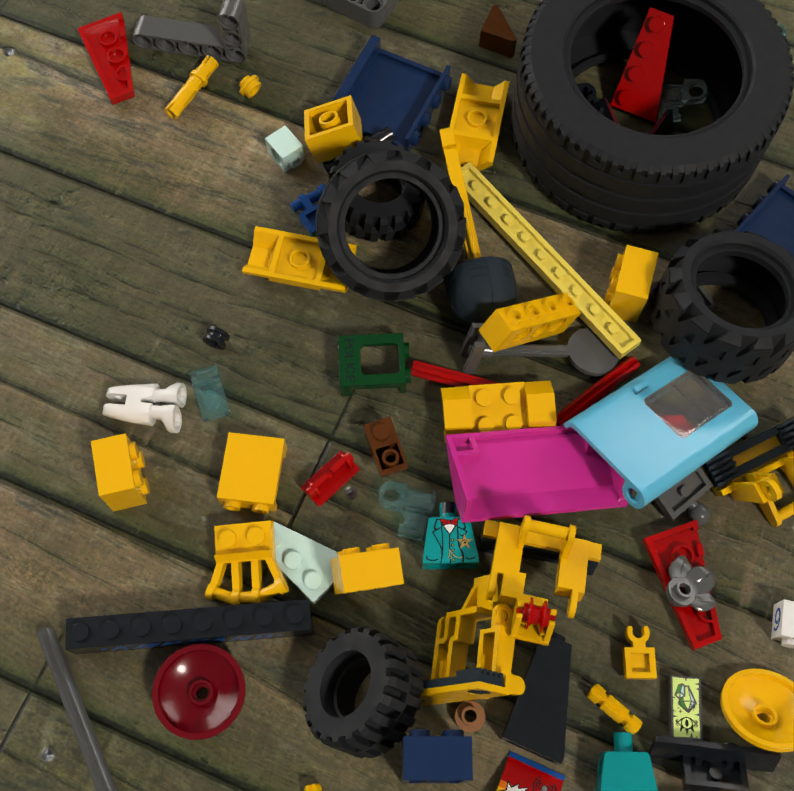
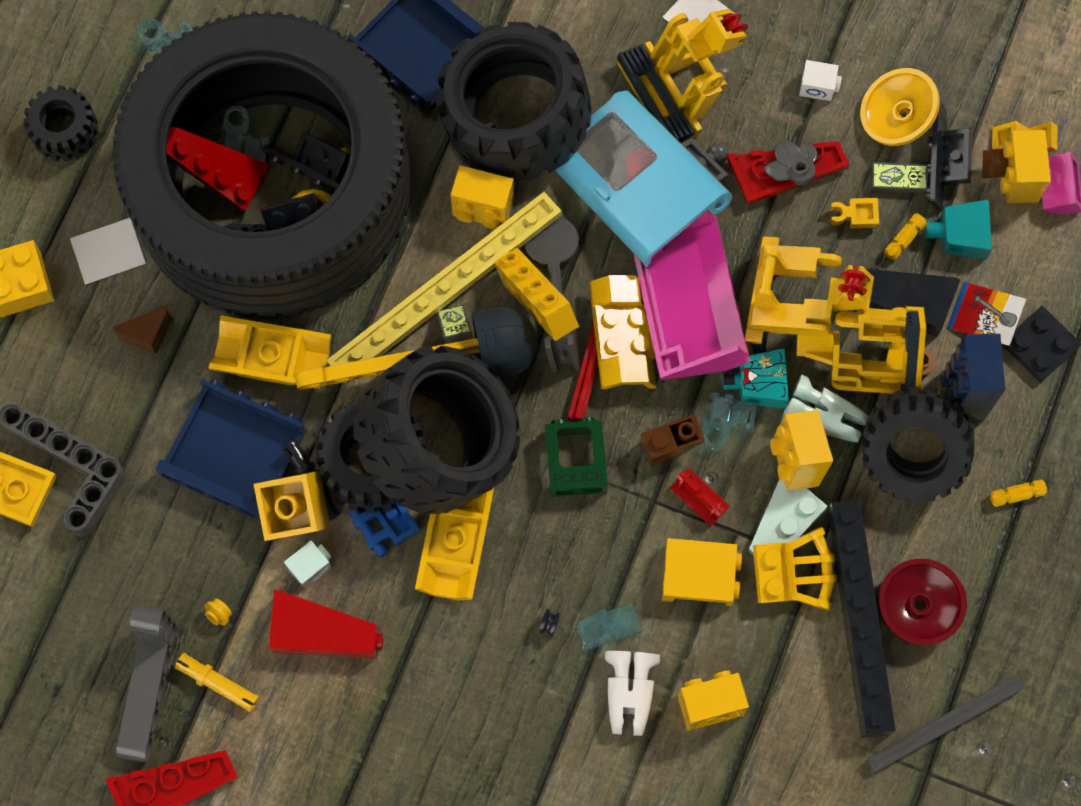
camera: 90 degrees left, 5 degrees up
red axle [556,356,640,426] -> none
none -> red slope [269,590,383,659]
none -> tile [437,305,473,344]
none -> light aqua piece [780,375,869,443]

